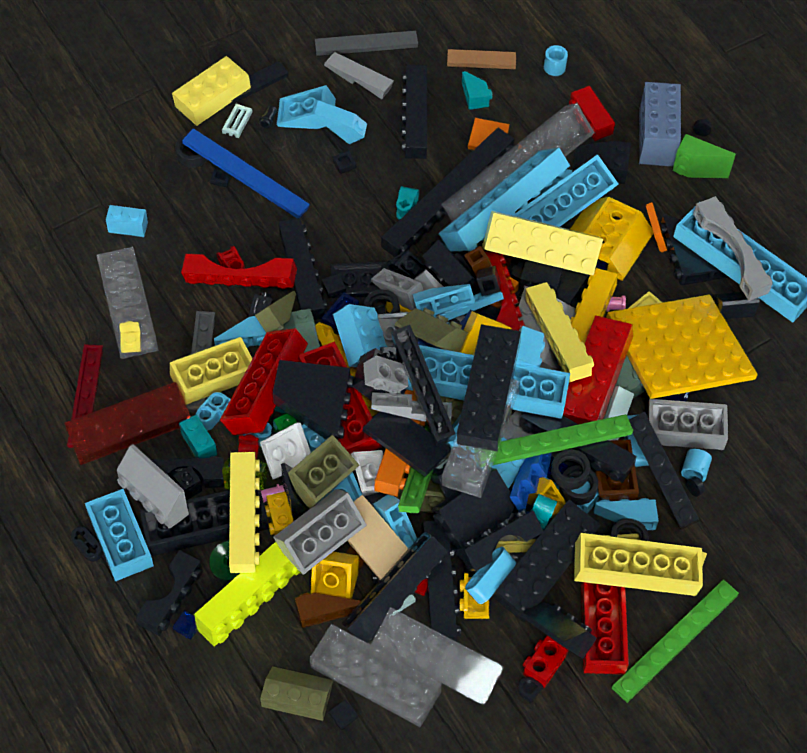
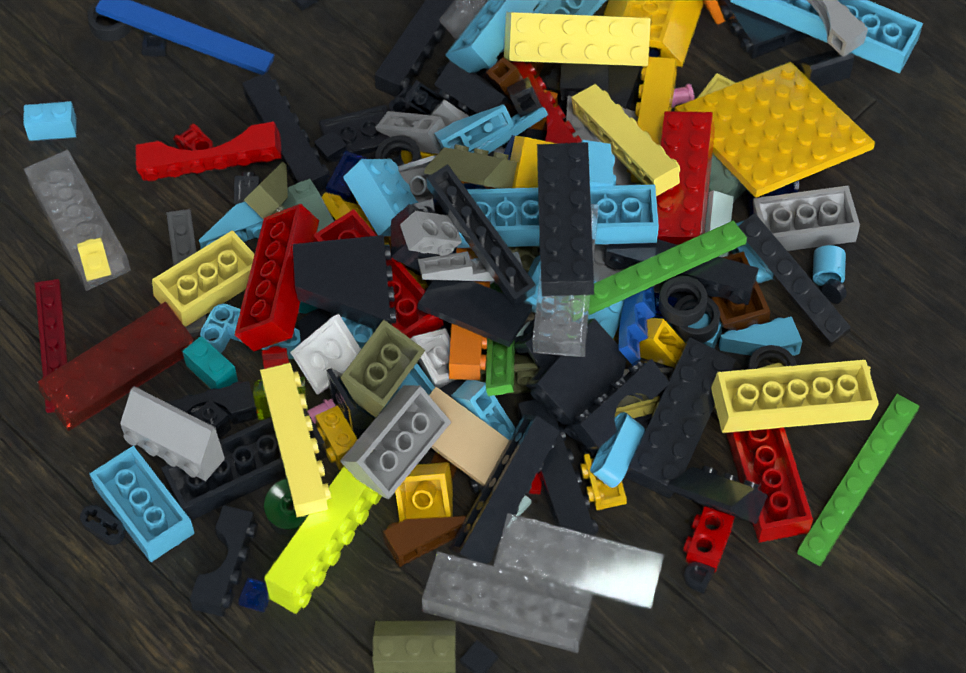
camera: 10 degrees left, 0 degrees up
green bracket [273,413,297,433] -> none
teal piece [396,186,419,220] -> none
teal piece [532,494,558,530] -> none

